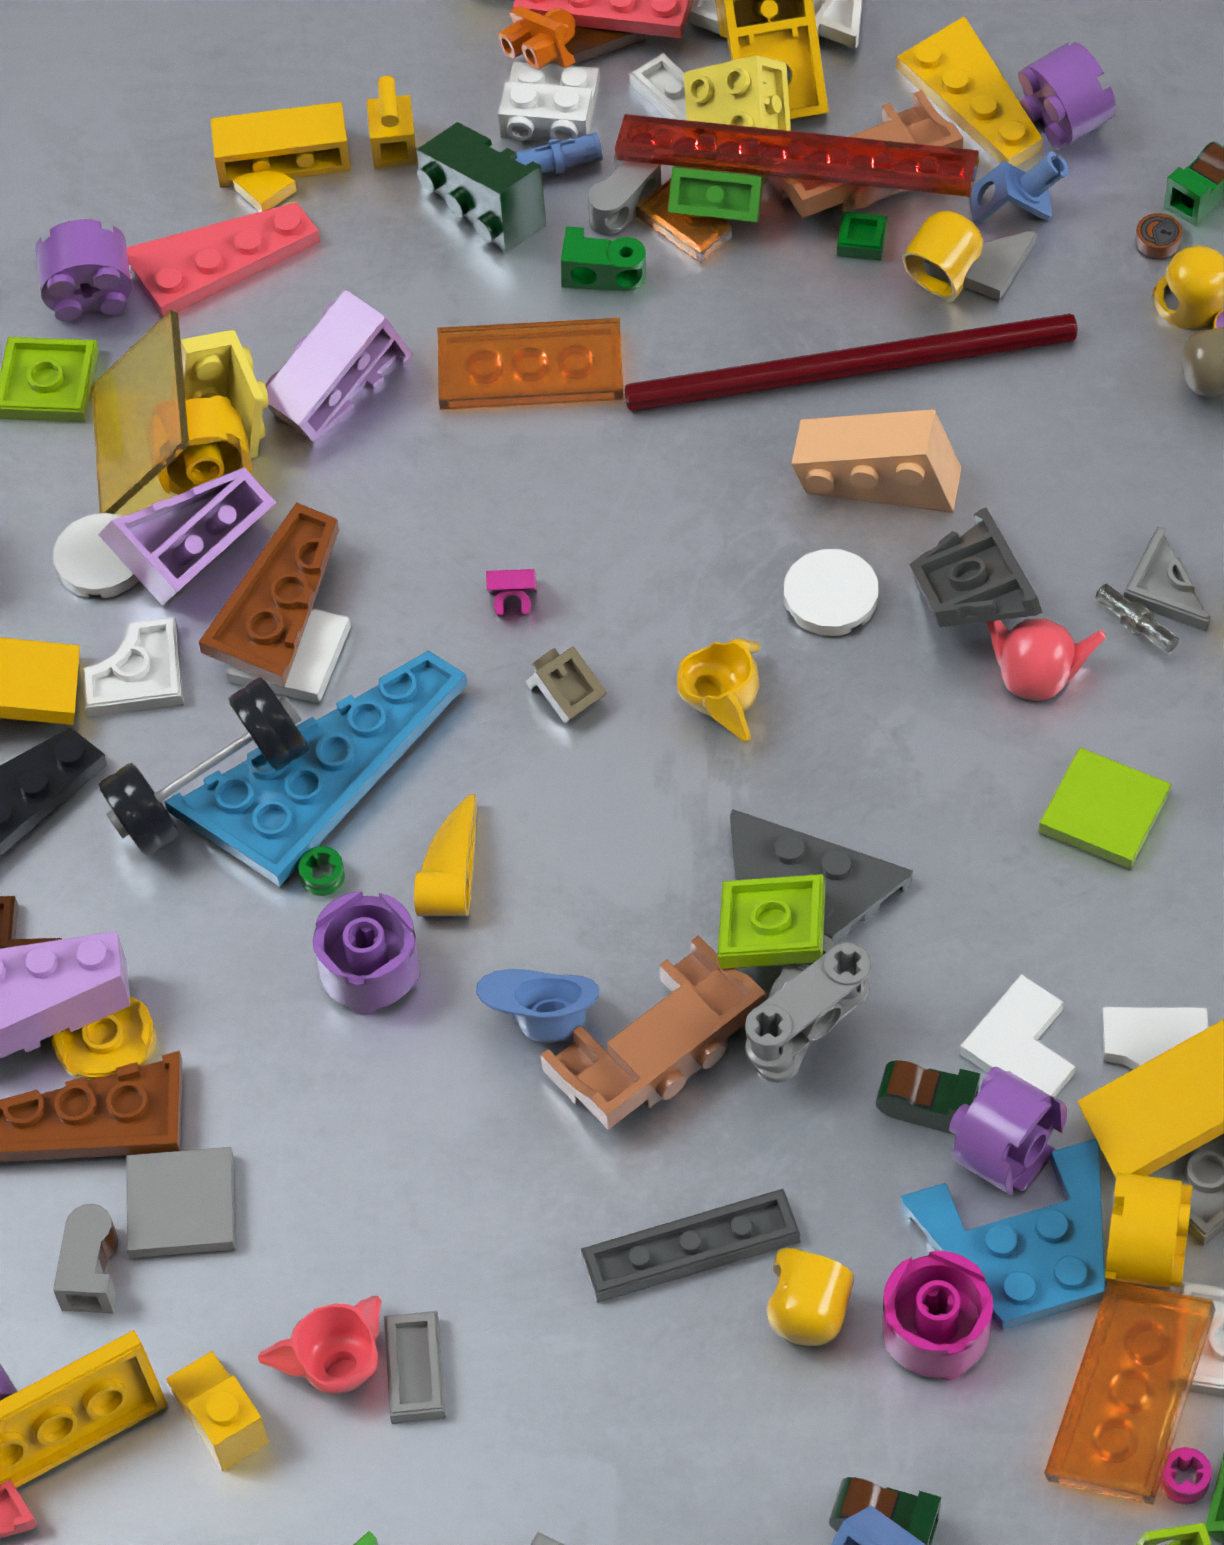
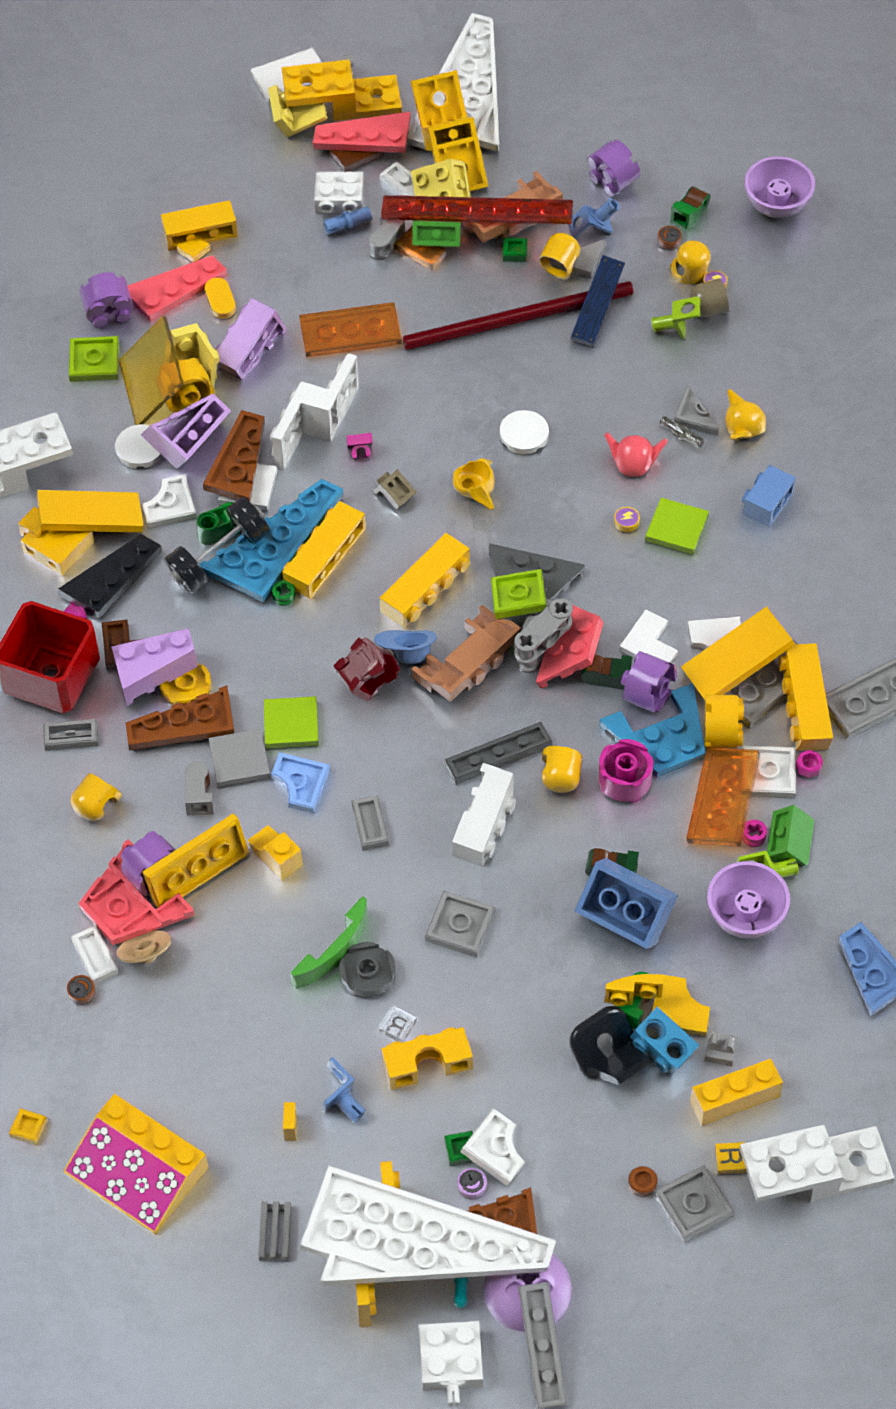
camera: 10 degrees left, 0 degrees up
coral piece [258,1296,382,1394] -> none
medium lavender brick [313,892,420,1015] -> none
yellow brick [366,76,418,169] -> none
yellow piece [414,794,477,916] -> none
dark green wedge [416,122,546,254] -> none
orange hips [498,6,575,70] -> none
green leg [561,226,646,291] -> none
light nougat wedge [791,409,961,512] -> none
yellow wing [896,16,1043,167] -> none
dark grey wing [909,507,1043,627] -> none
none -> green piece [196,502,240,545]
none -> yellow tile [205,278,236,319]
none -> lime tile [264,696,319,749]
none -> white bracket [270,353,359,470]
none -> light blue tile [271,752,330,814]
none -> yellow brick [282,501,366,599]
none -> dark red piece [333,637,400,701]
none -> yellow brick [380,533,470,628]
none -> white wedge [452,763,516,866]
none -> coral wing [536,605,604,688]
none -> dark blue tile [570,255,625,347]
none -> tile [614,507,640,533]
none -> lime bracket [651,296,700,339]

